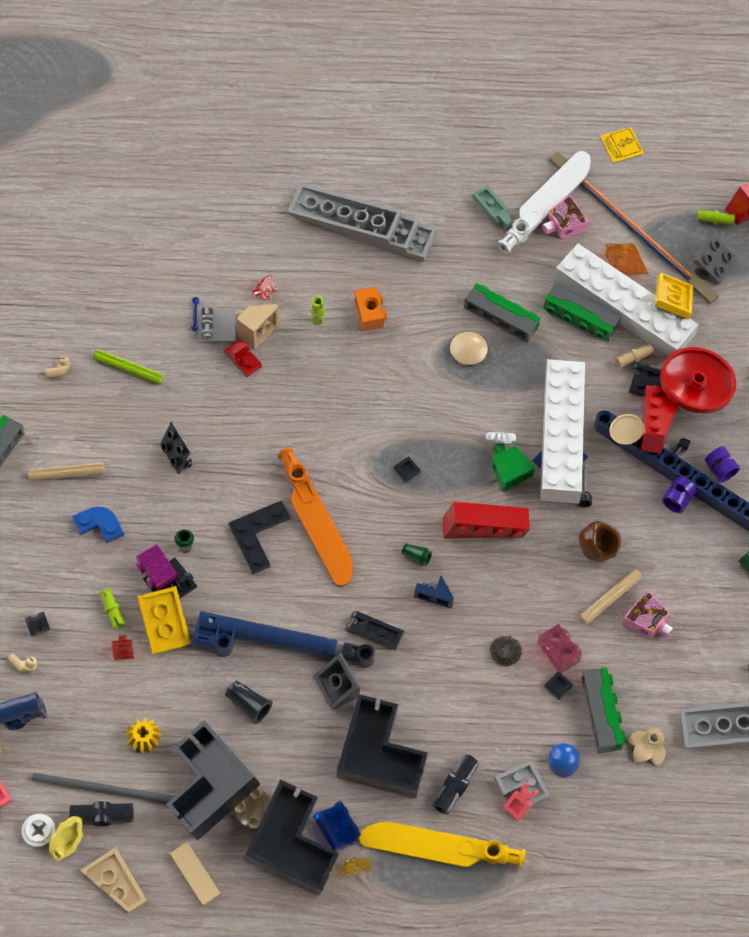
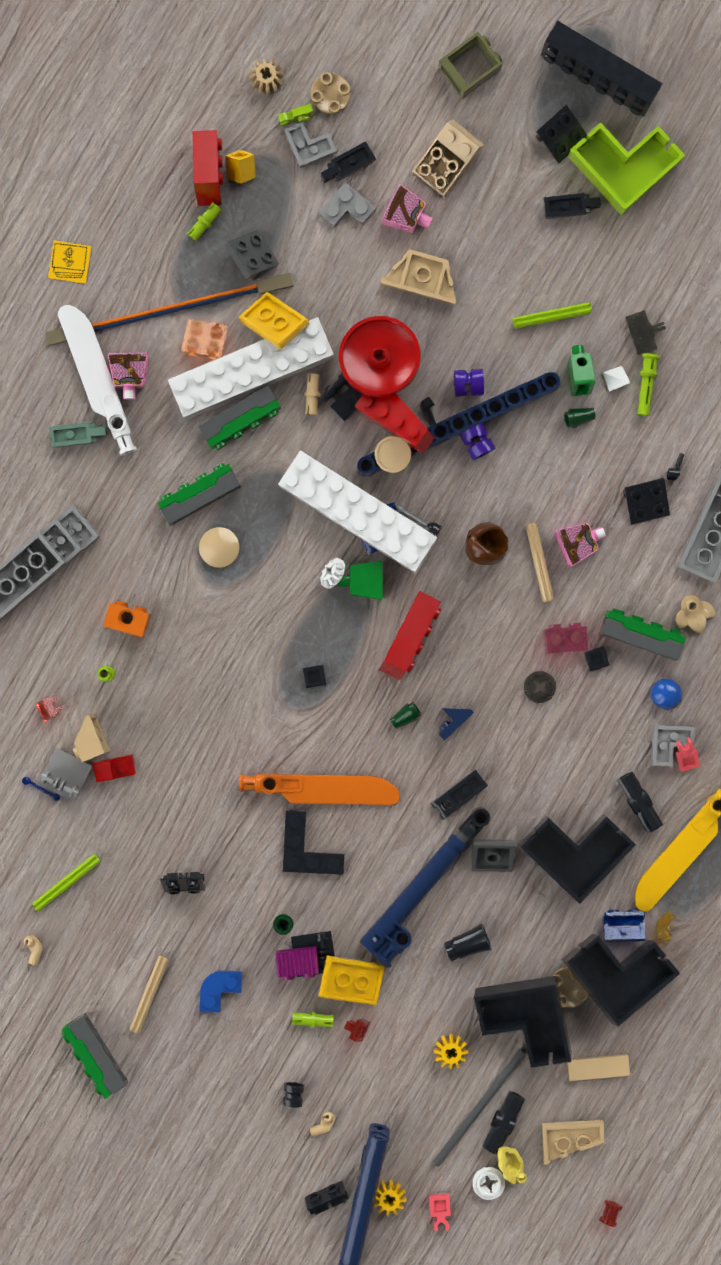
camera: 65 degrees left, 25 degrees up
none -> black hinge [623,478,670,525]

